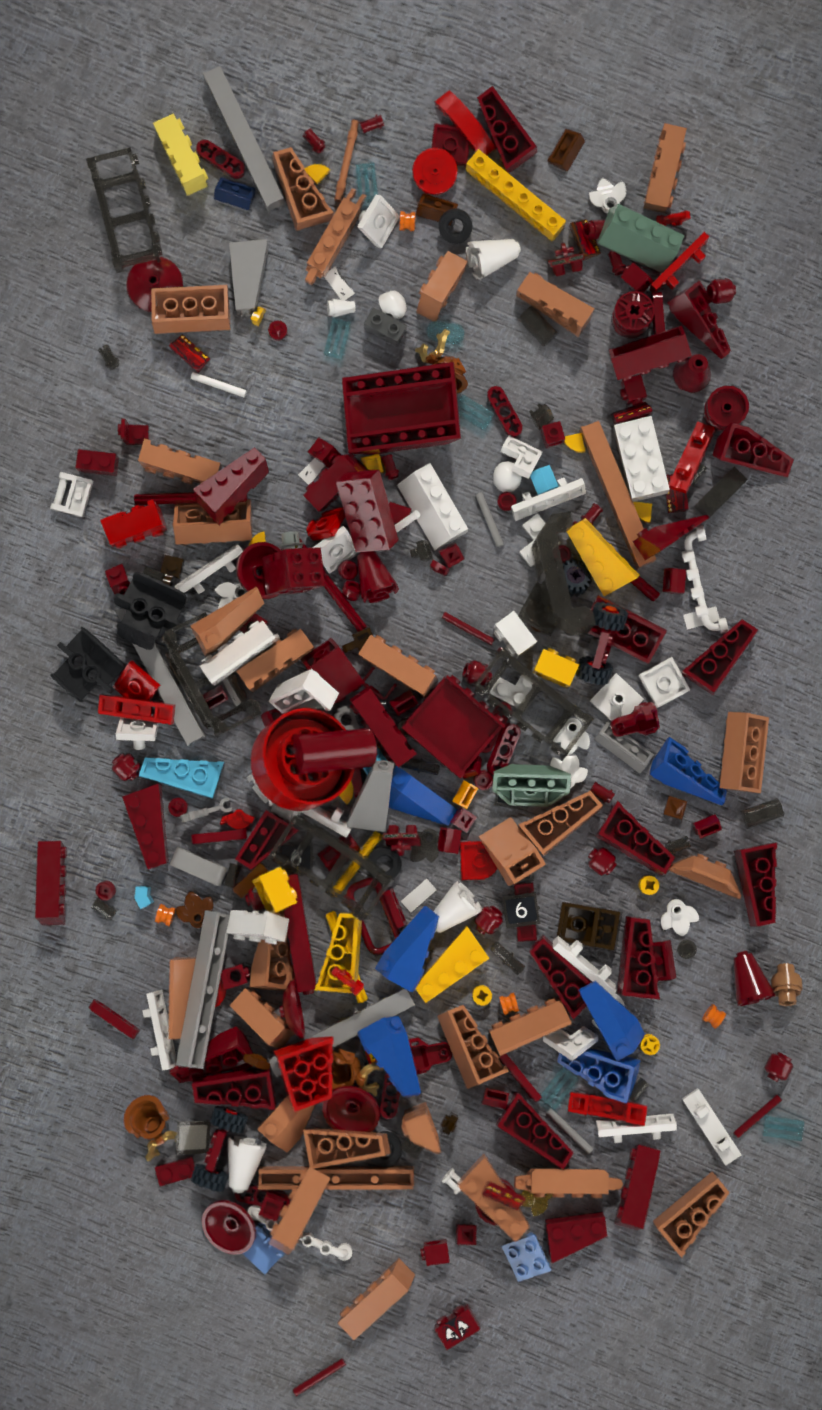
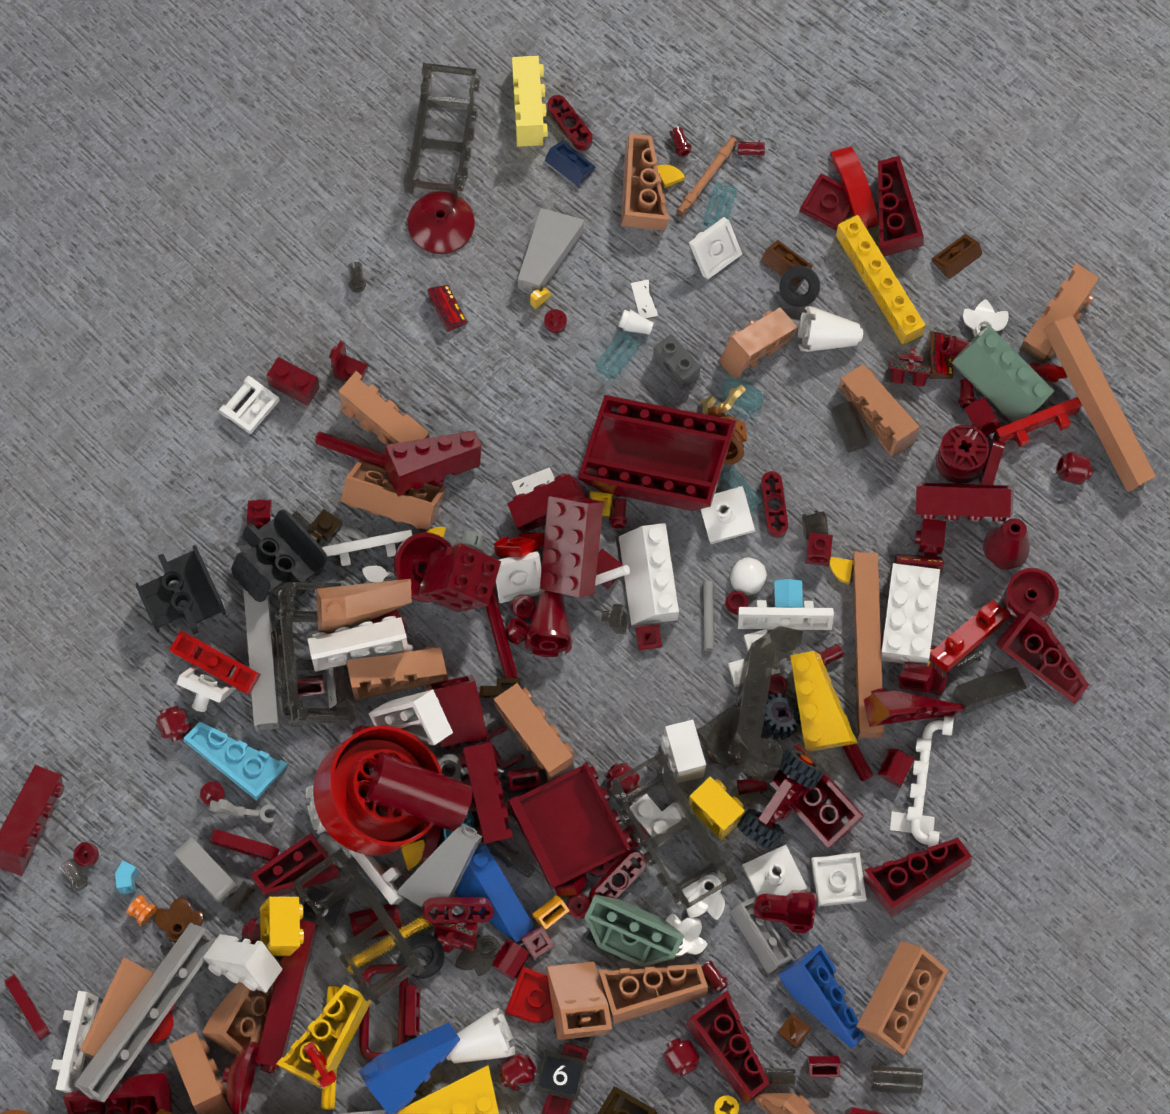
camera: 20 degrees right, 15 degrees down
red wedge [100,499,167,549] -> none
red tile [113,660,161,701] -> none
dark red wedge [122,783,169,870] -> none
nougat slope [151,285,231,334] -> none
white bar [191,372,247,397] -> none
light grey tile [203,66,285,213] -> none
red piece [220,809,255,829] -> none
dark red brick [221,963,251,990] -> none
reddish brown slope [232,862,269,898] -> none
nougat hinge [305,189,367,285] -> none
dark red bracket [308,437,342,469] -> none
white hair [379,290,407,319] -> none
orange wheel [399,211,416,231] -> none
white sticker [401,879,436,913] -> none
red wheel [412,148,458,195] -> none
dark red tile [430,560,450,577] -> none
dark red bar [442,612,495,646] -> none
white plate [500,436,542,479] -> none
yellow tile [633,501,652,523] -> none
dark red wedge [667,280,731,359] -> none
none -> dark red beam [422,897,494,923]
none -> white tile [701,486,756,544]
none -> dark red pin [736,775,767,795]
none -> dark red piece [899,662,937,693]
none -> nougat tile [1043,315,1156,493]

